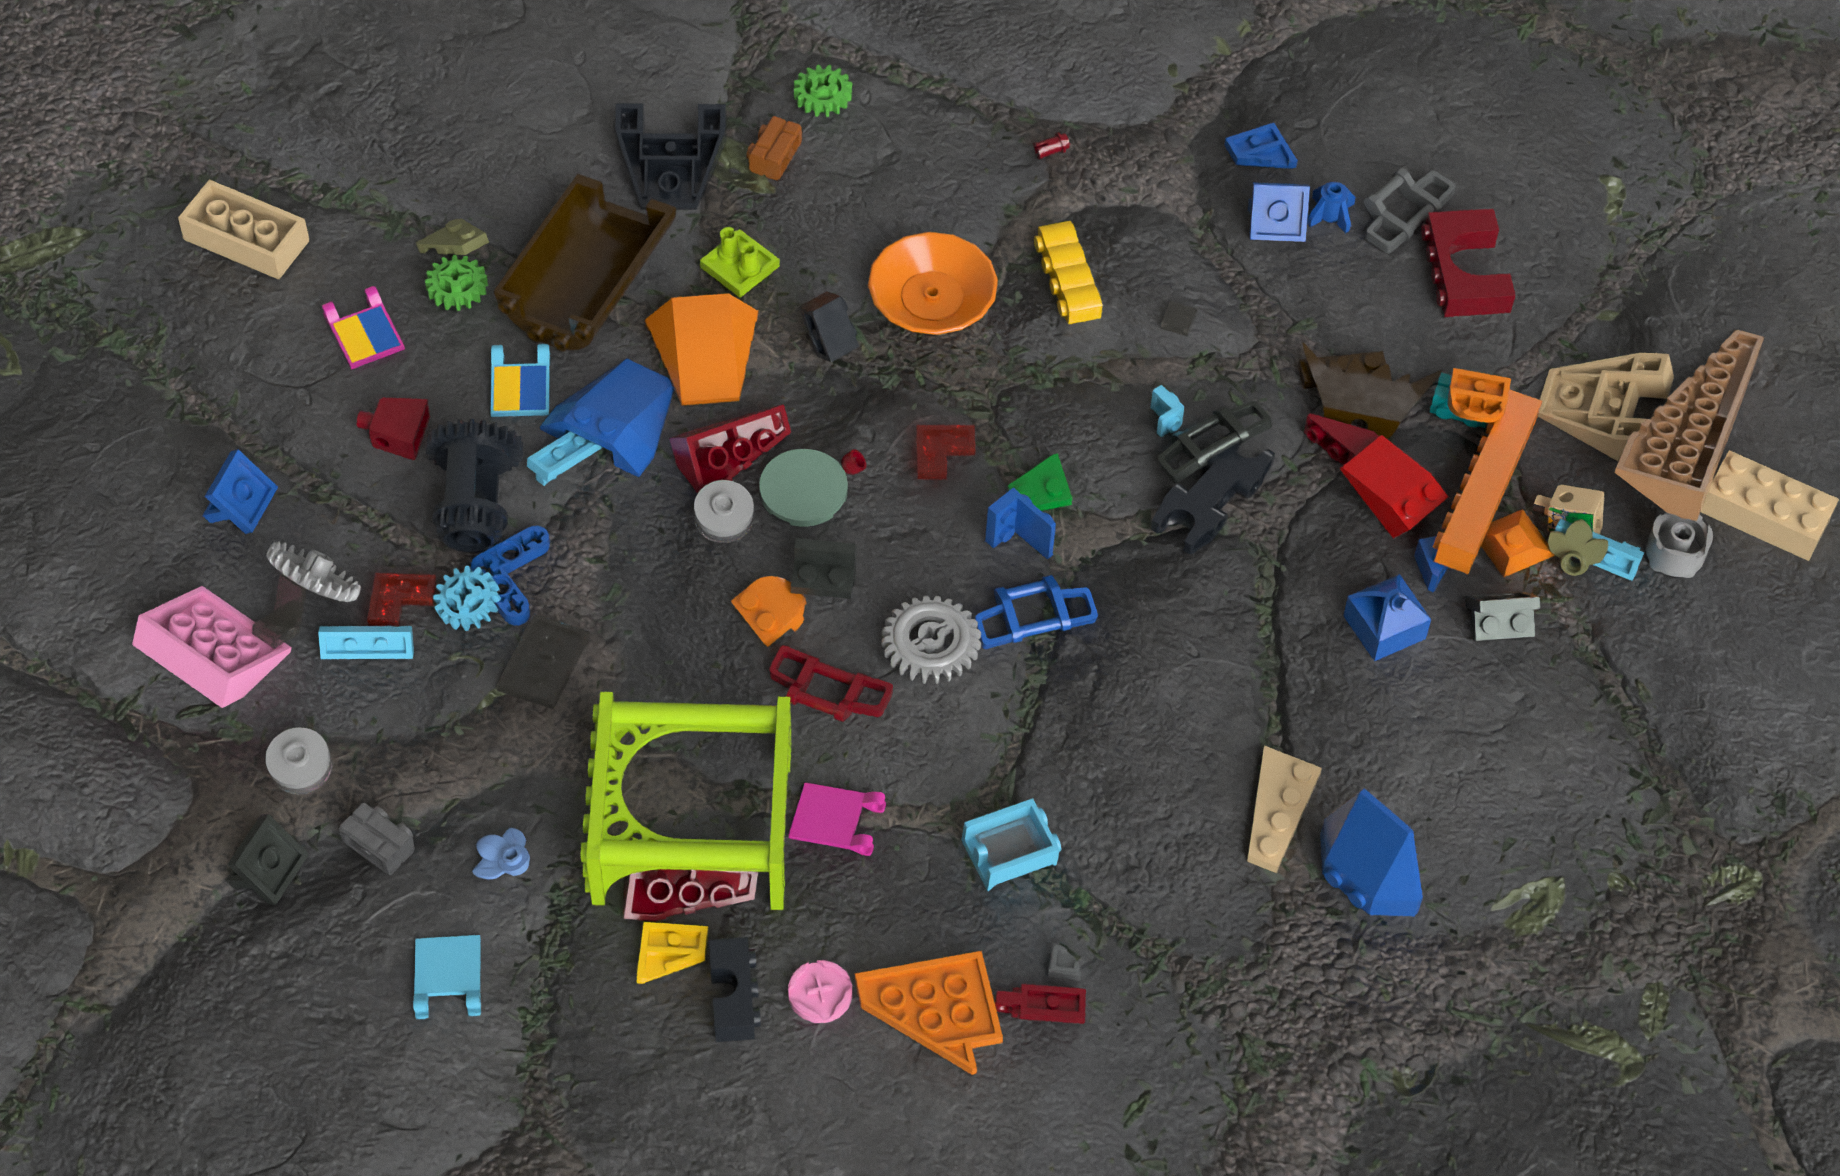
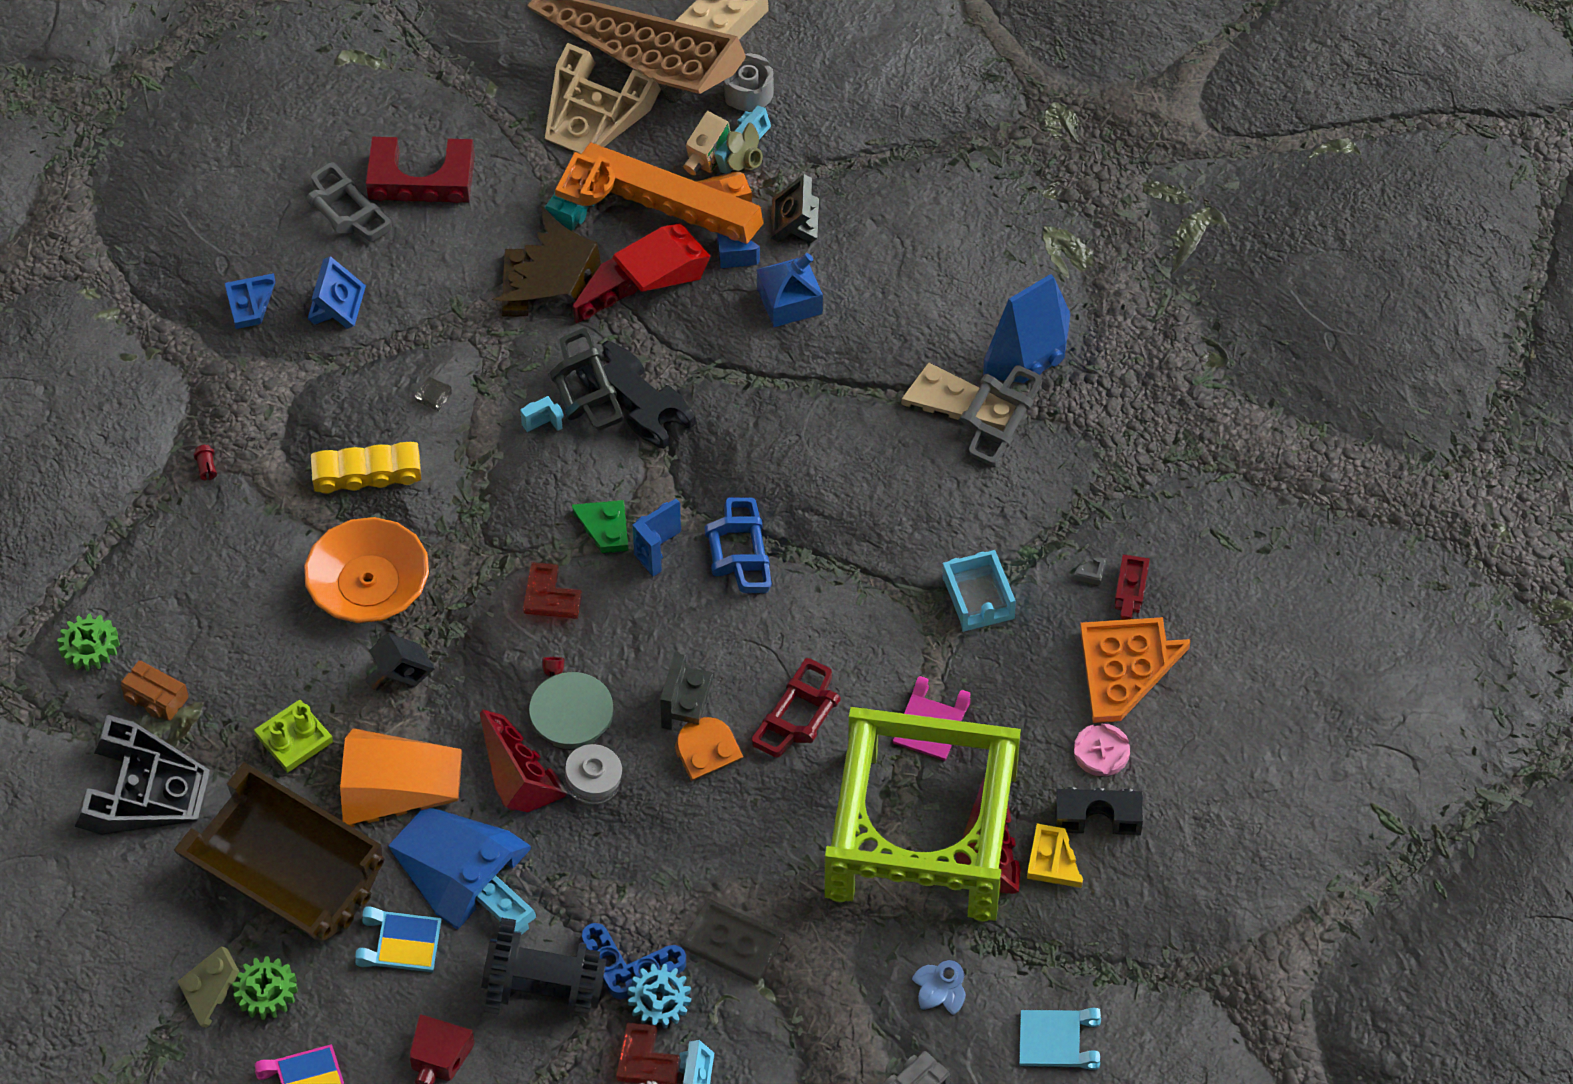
camera: 80 degrees left, 0 degrees up
light grey gear [881,595,981,684] -> none
blue brick [1307,182,1356,233] -> none
none -> dark grey bar [960,365,1042,467]

